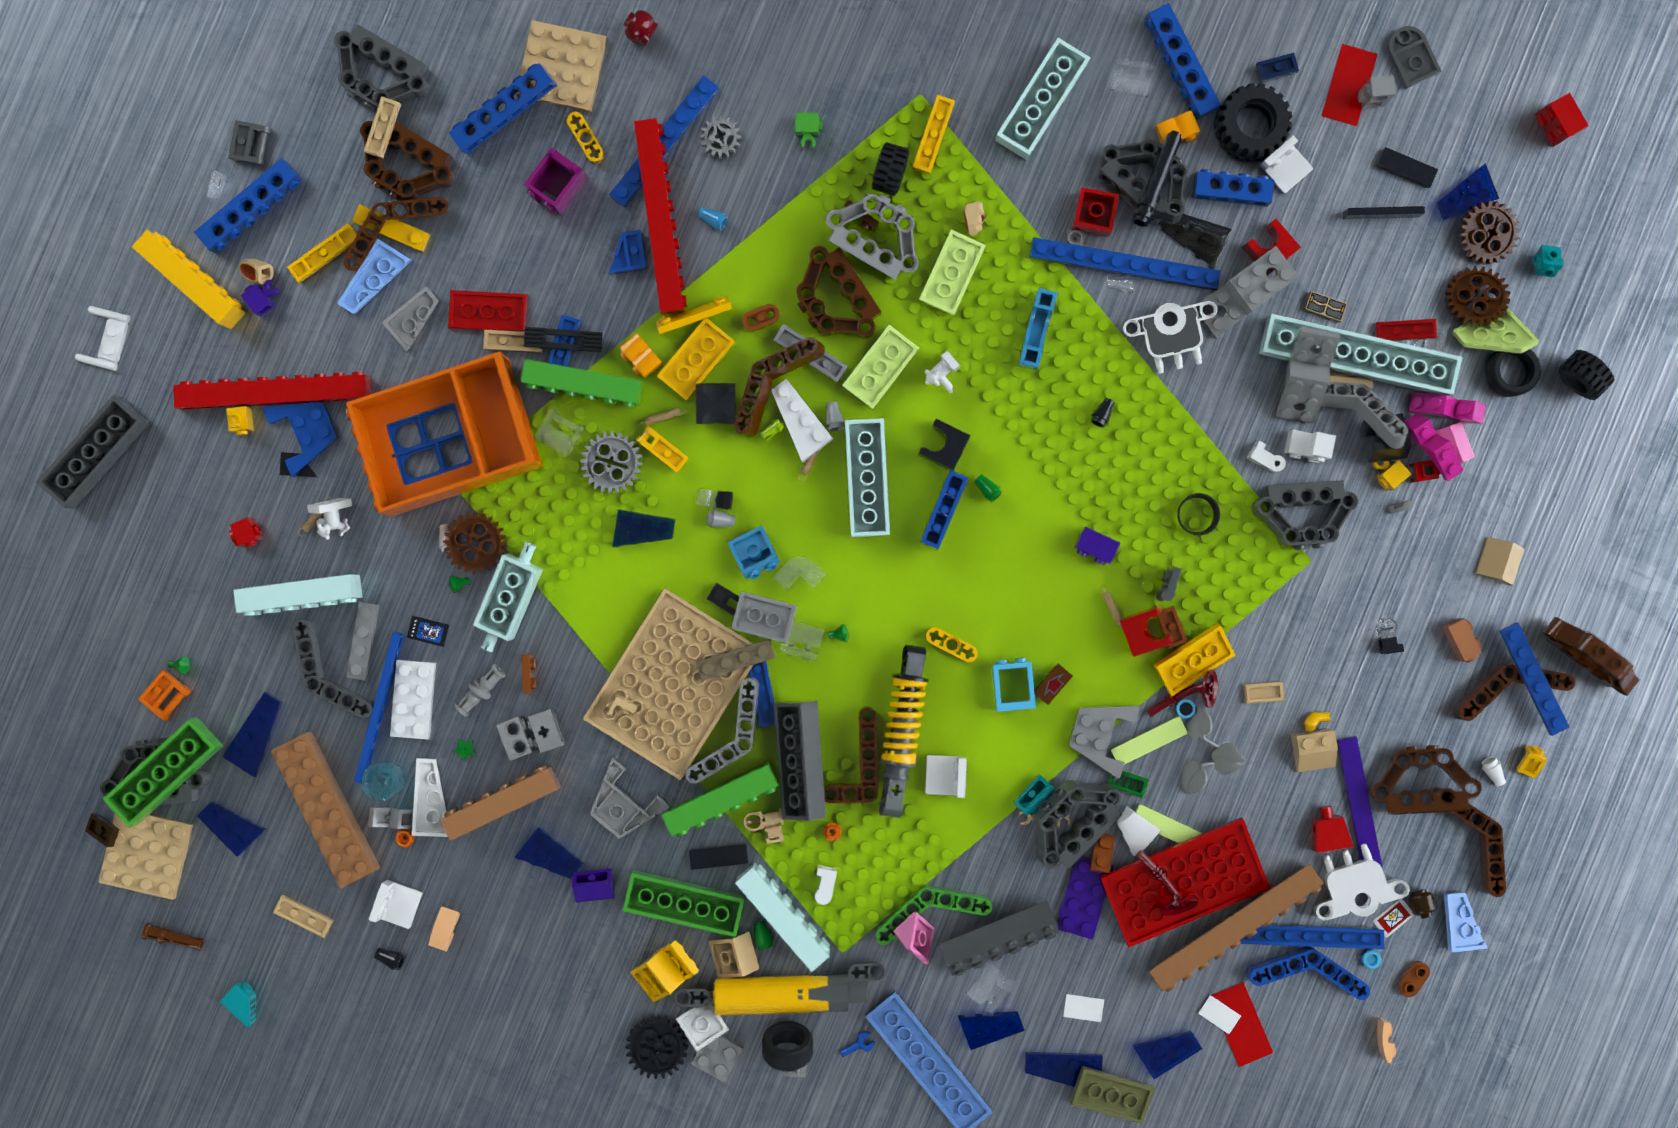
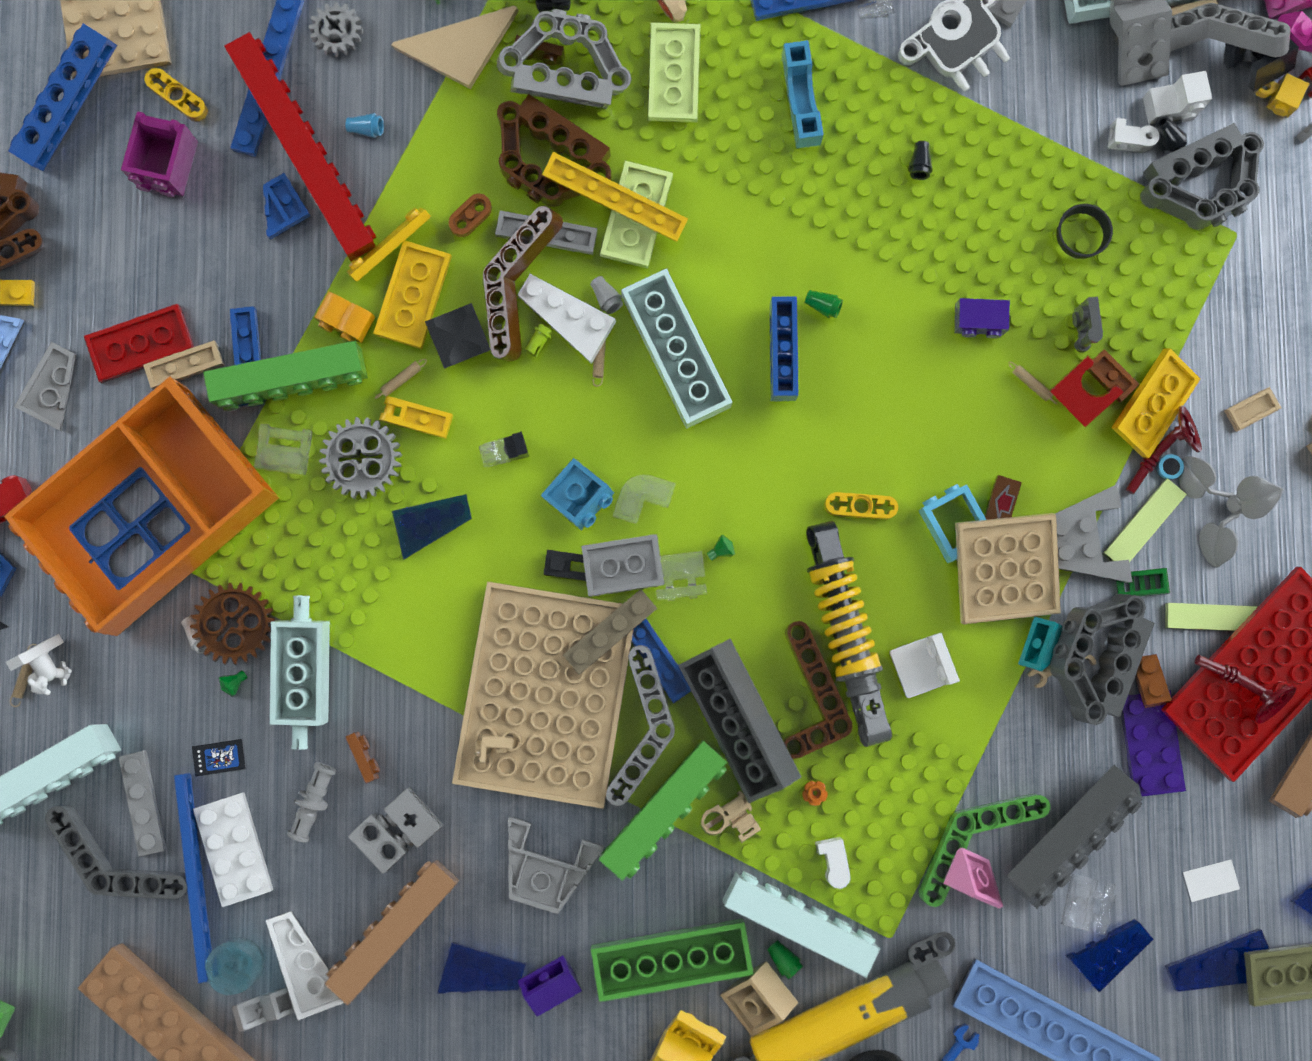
camera: 30 degrees left, 5 degrees down
clear blue wing [222,692,282,778] -> none
orange plate [396,829,415,848] -> none
green piece [454,739,476,761] -> none
black container [524,327,603,352] -> none
black tile [689,844,749,870] -> none
light grey cone [706,509,735,528] -> none
black piece [918,419,971,471] -> none
white piece [925,351,960,393] -> none
white slope [1116,806,1161,856] -> none
none -> tan tile [391,6,519,89]
none -> yellow plate [542,152,688,242]
none -> tan tile [955,513,1061,624]
none -> black cone [1155,116,1187,152]

